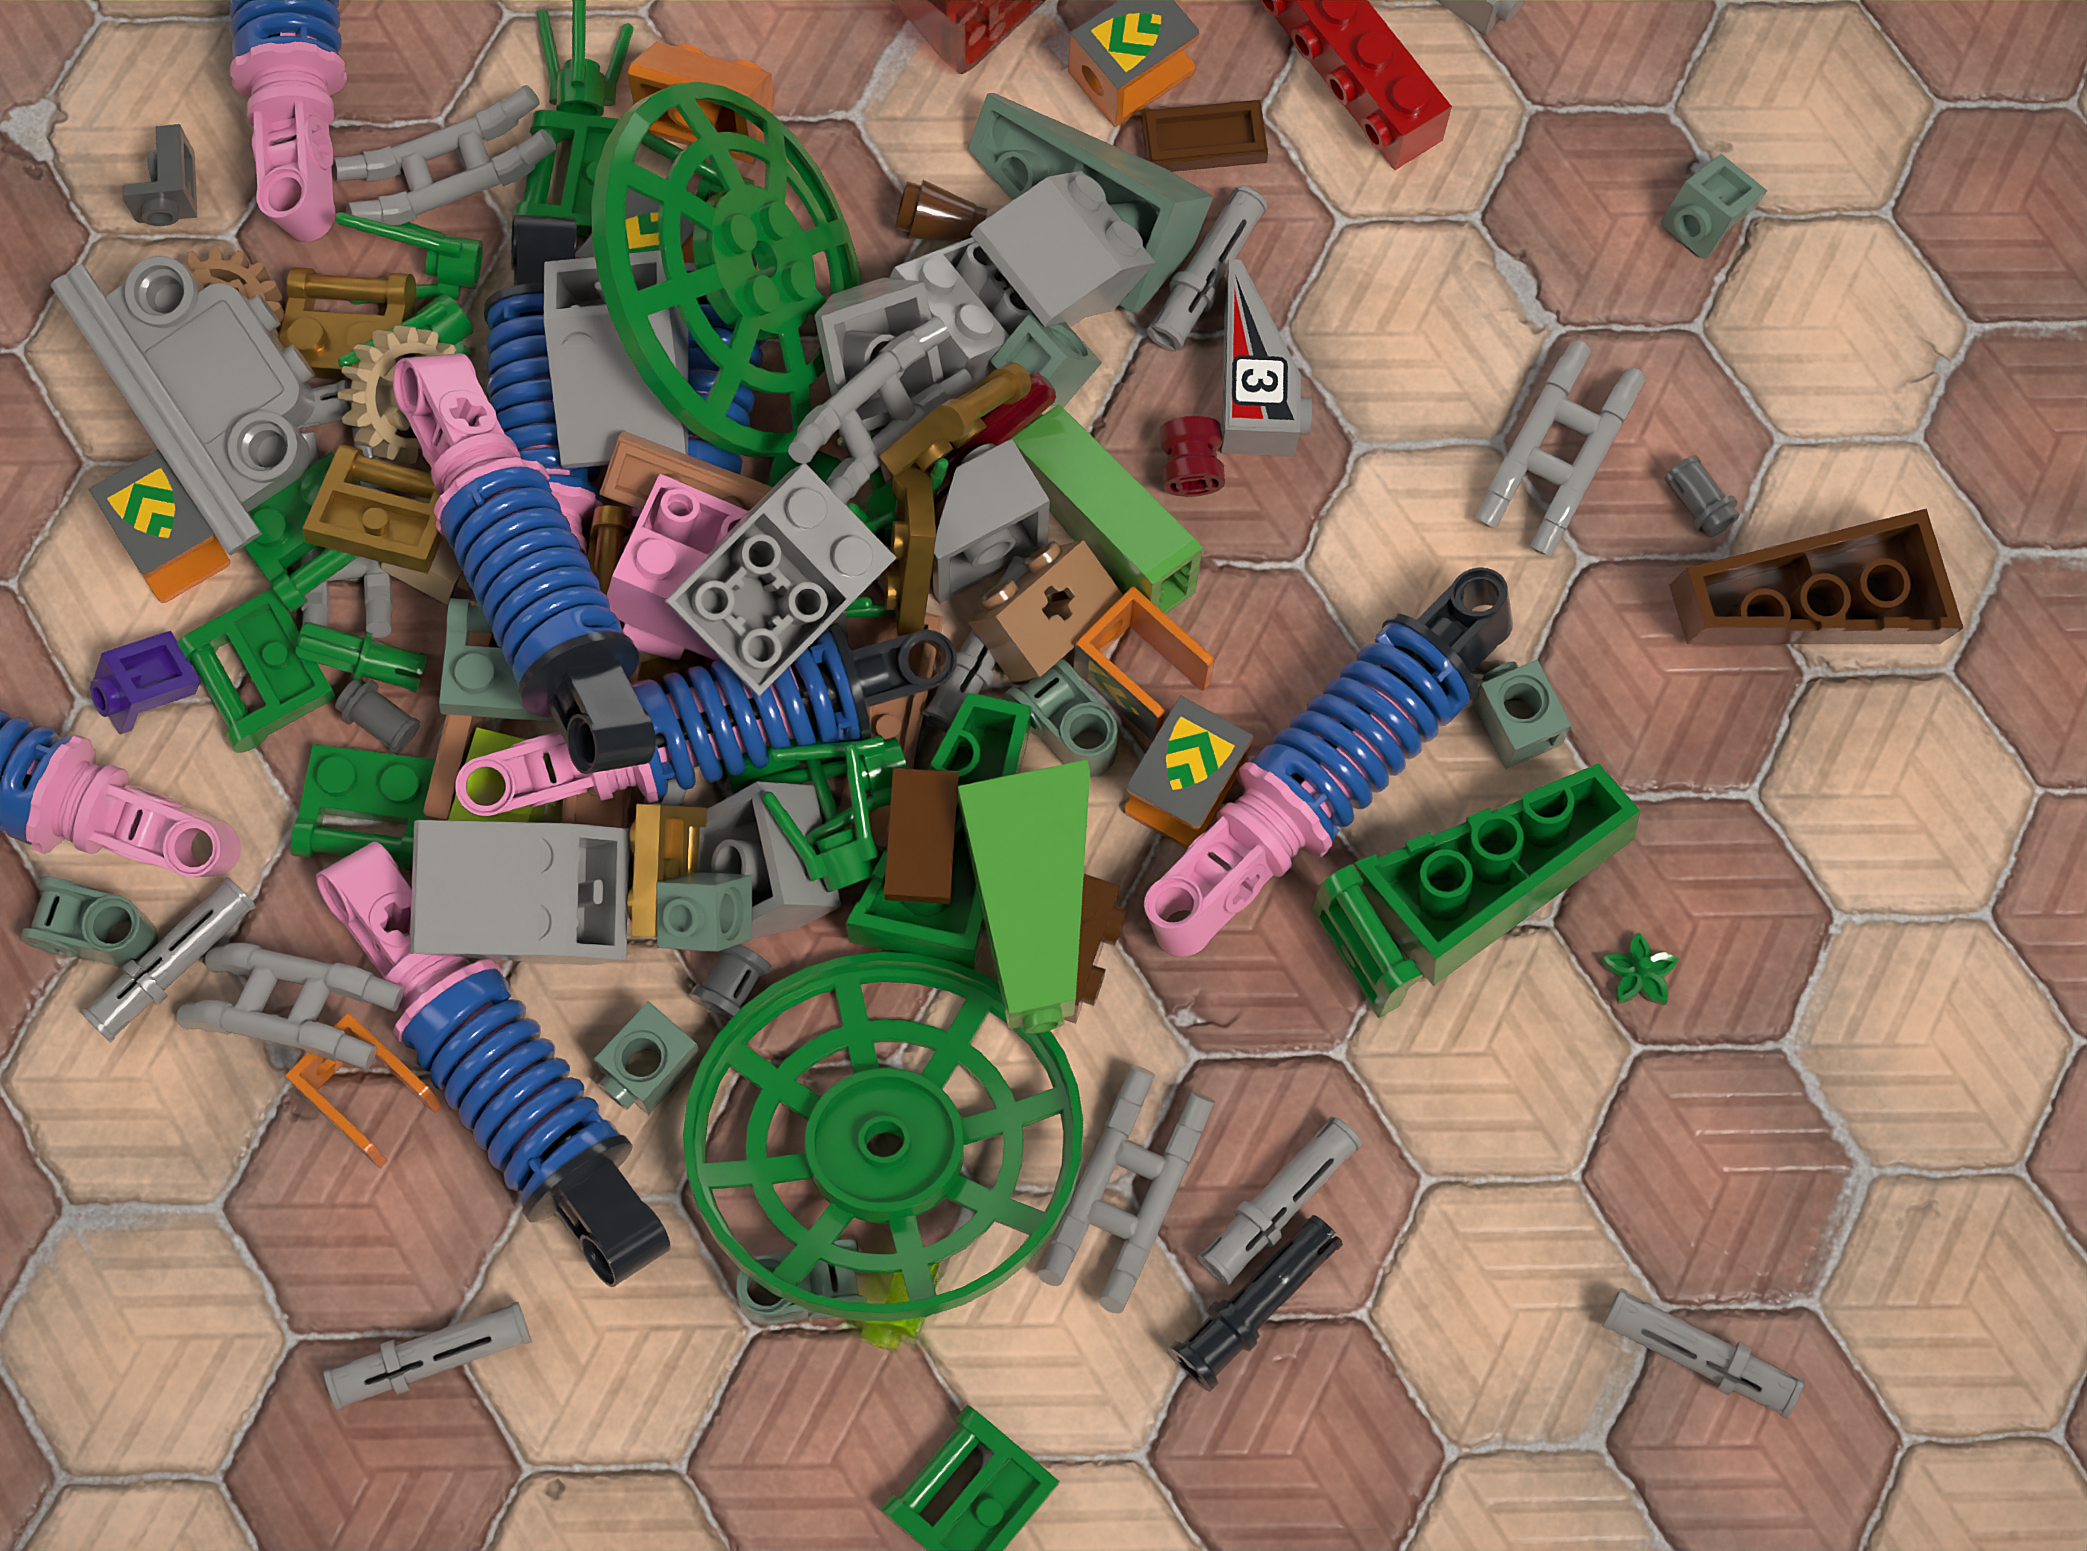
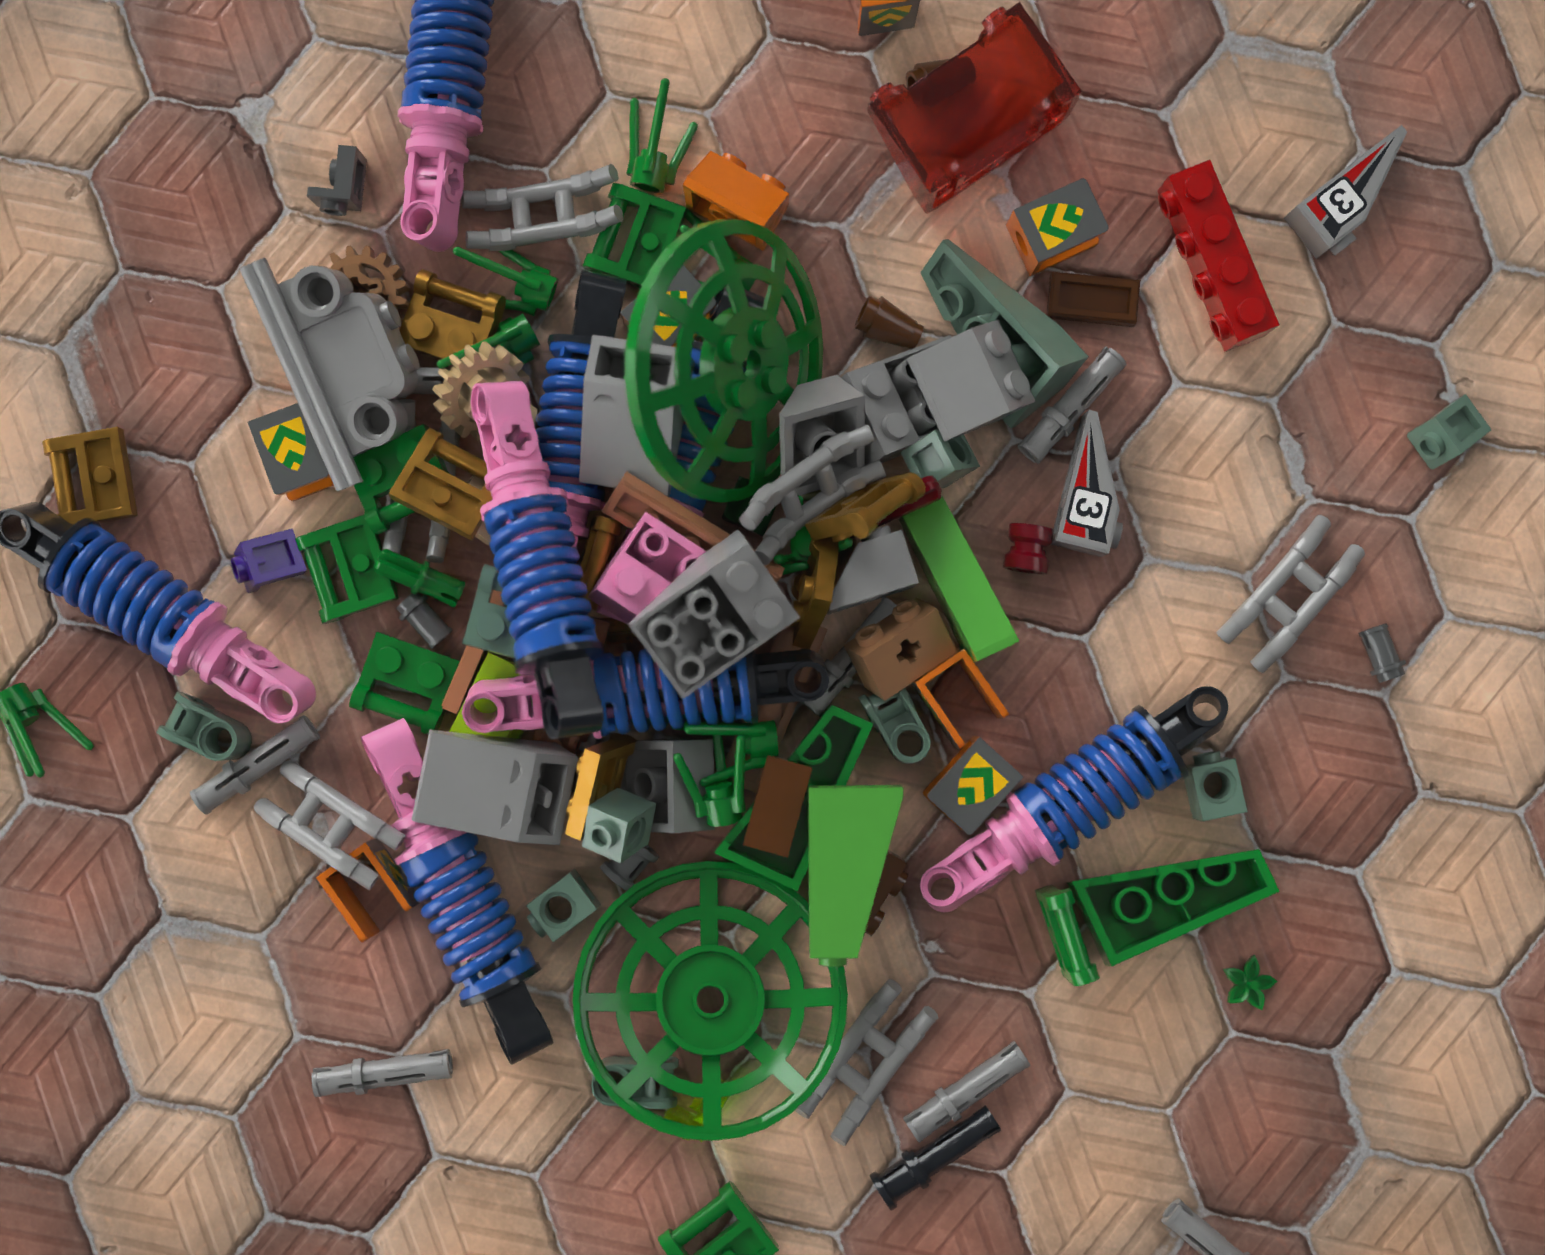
camera: 15 degrees right, 15 degrees up
reddish brown wedge [1669,508,1964,644] -> none

